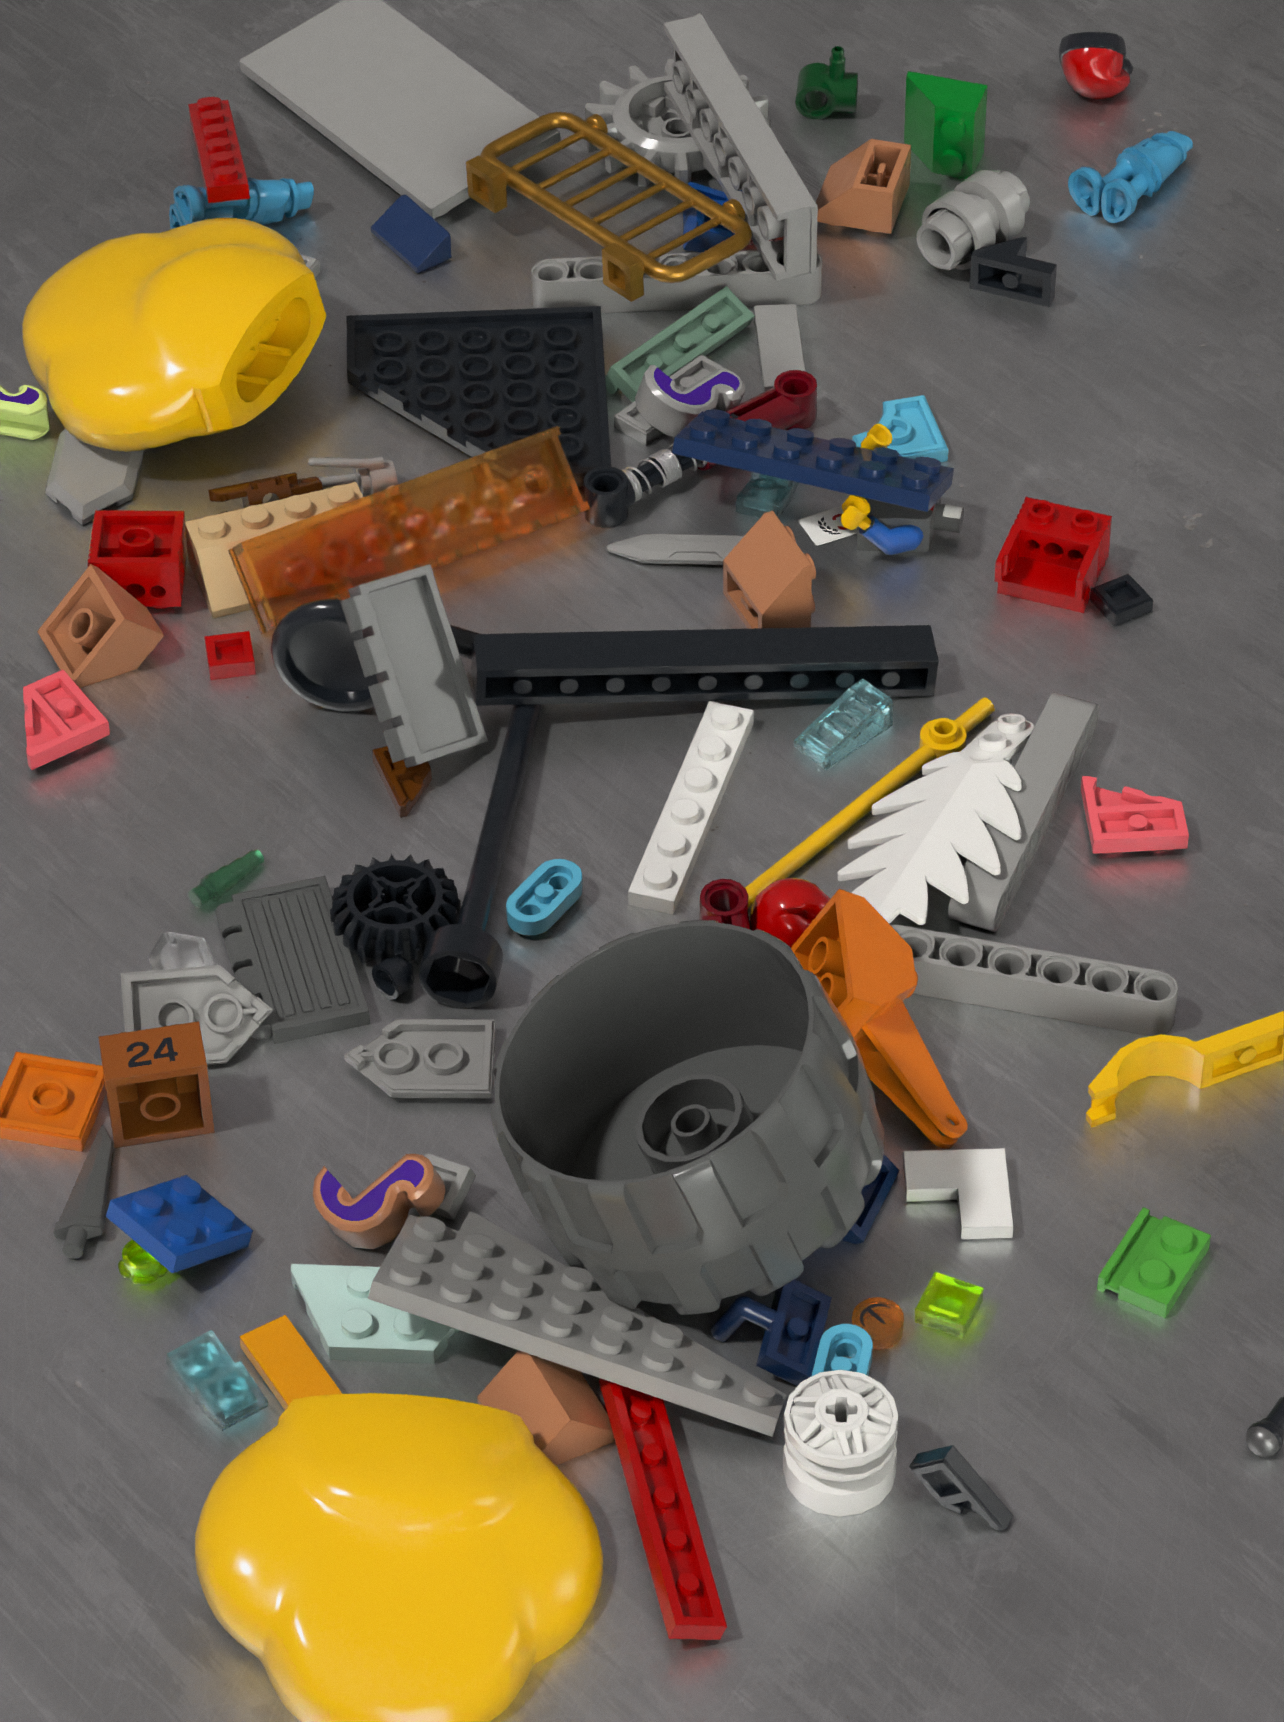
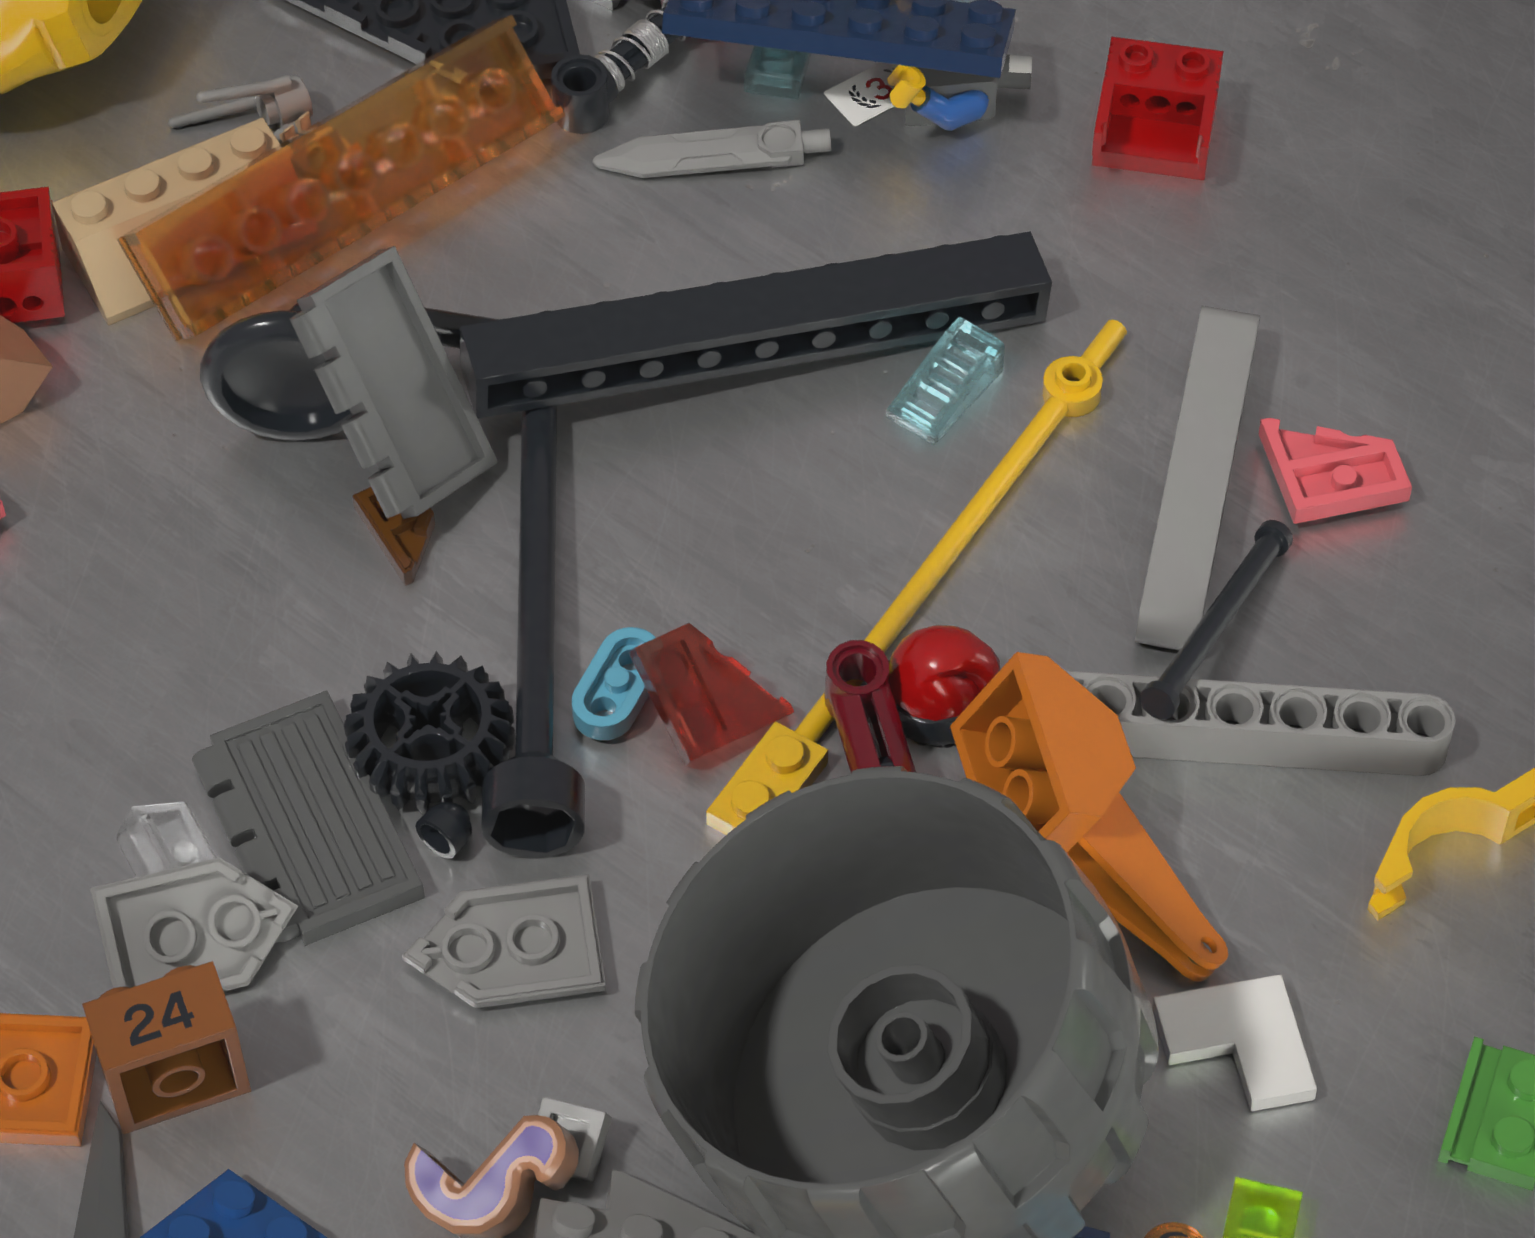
camera: 10 degrees left, 10 degrees up
clear green animal [188,849,264,907] -> none
red tile [204,631,256,680] -> none
reddish brown hinge [208,472,323,514] -> none
white plate [628,701,754,915] -> none
nougat slope [723,511,816,629] -> none
white plant [837,714,1035,925] -> none
black tile [1090,574,1153,627] -> none
none -> clear red wing [629,623,794,766]
none -> black bar [1140,520,1293,719]

